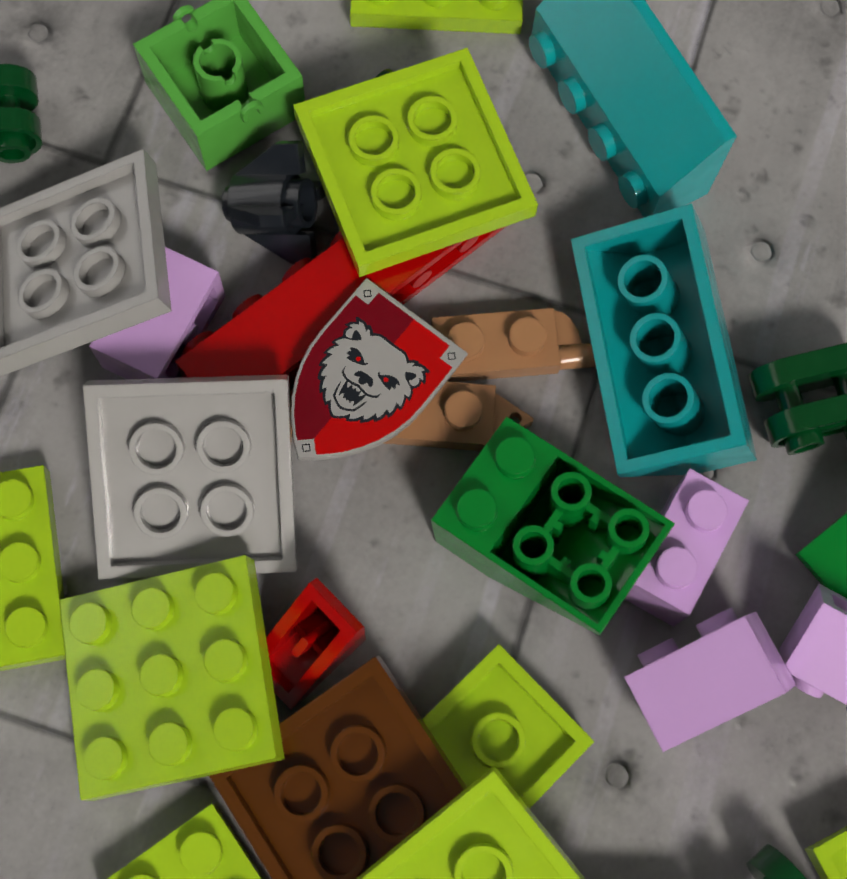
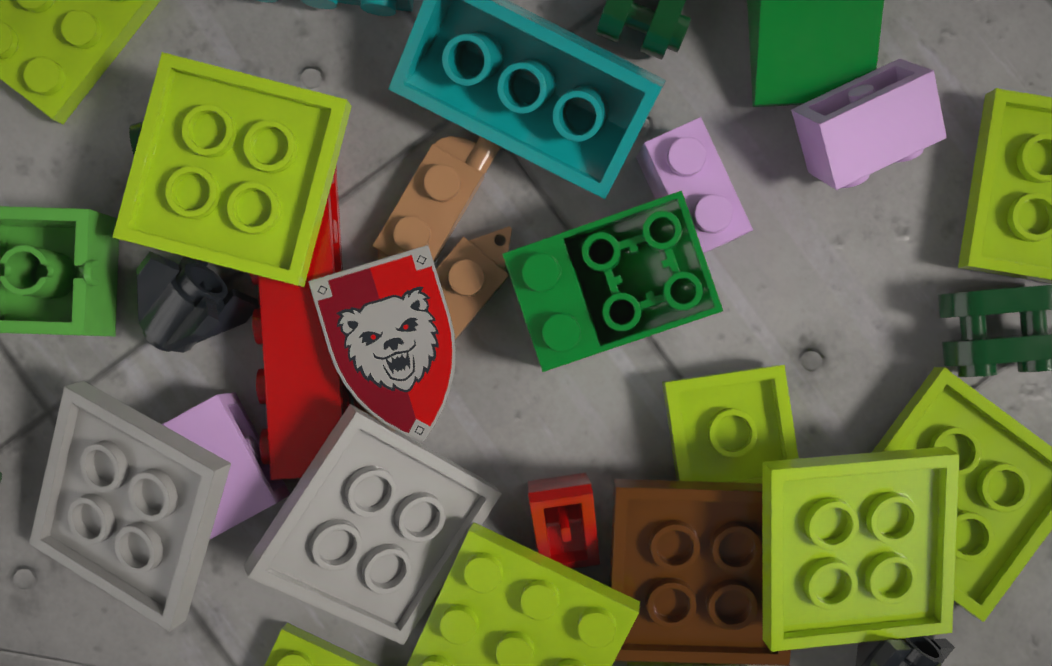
camera: 45 degrees left, 15 degrees up
lavender brick [624,607,796,752] -> none

